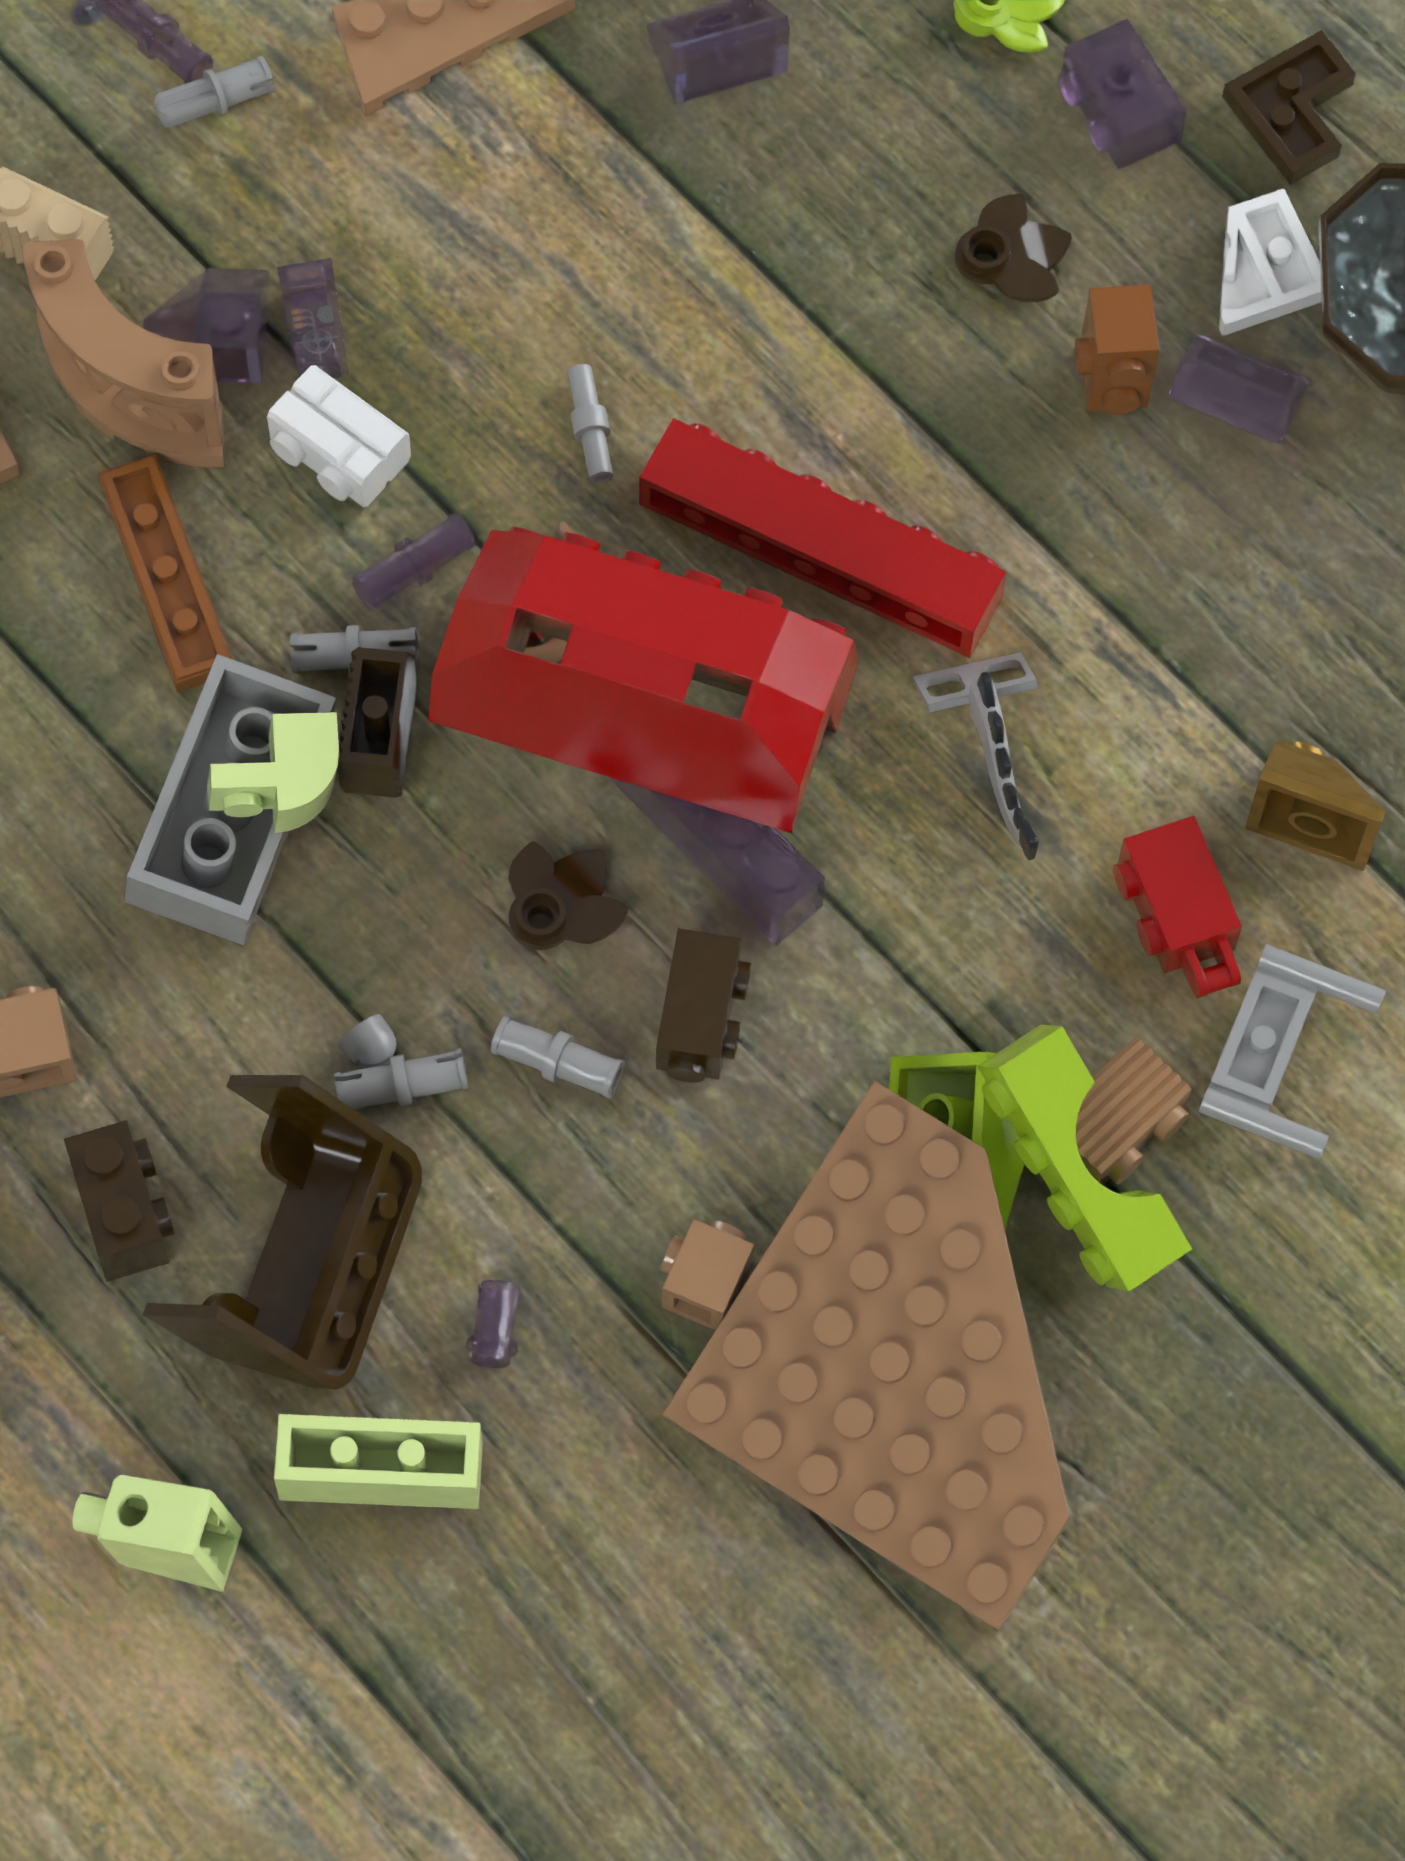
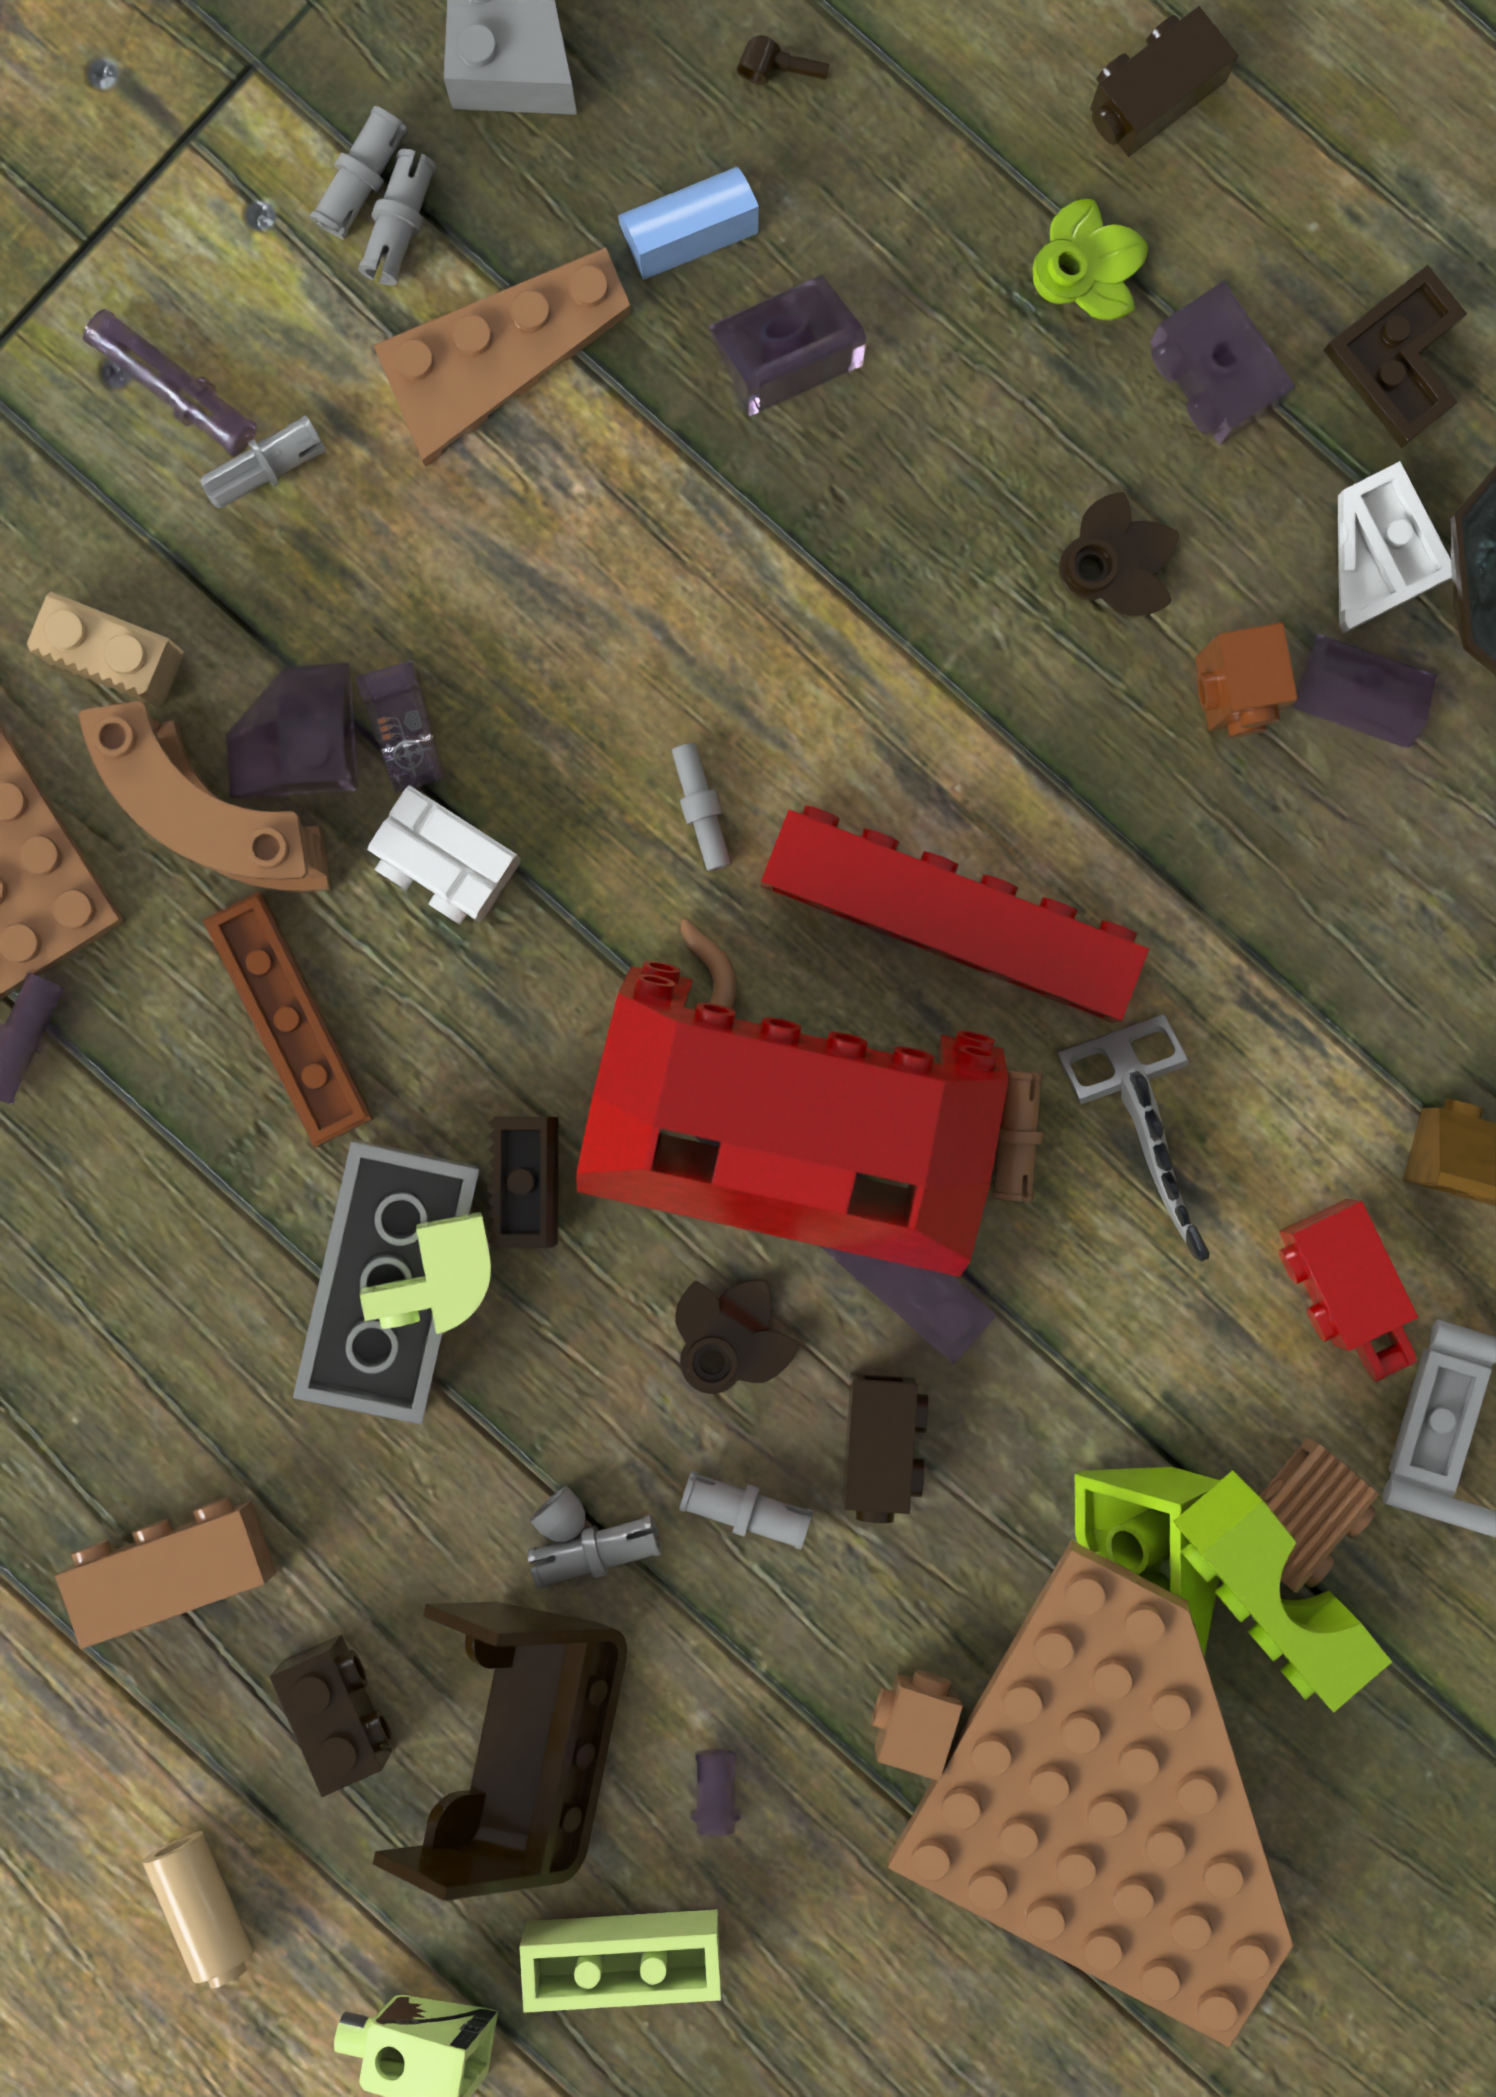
camera: 10 degrees left, 20 degrees up
light grey pin [290,625,419,674] -> none
clear purple pin [351,513,475,611] -> none
none -> medium nougat pin [993,1070,1044,1201]

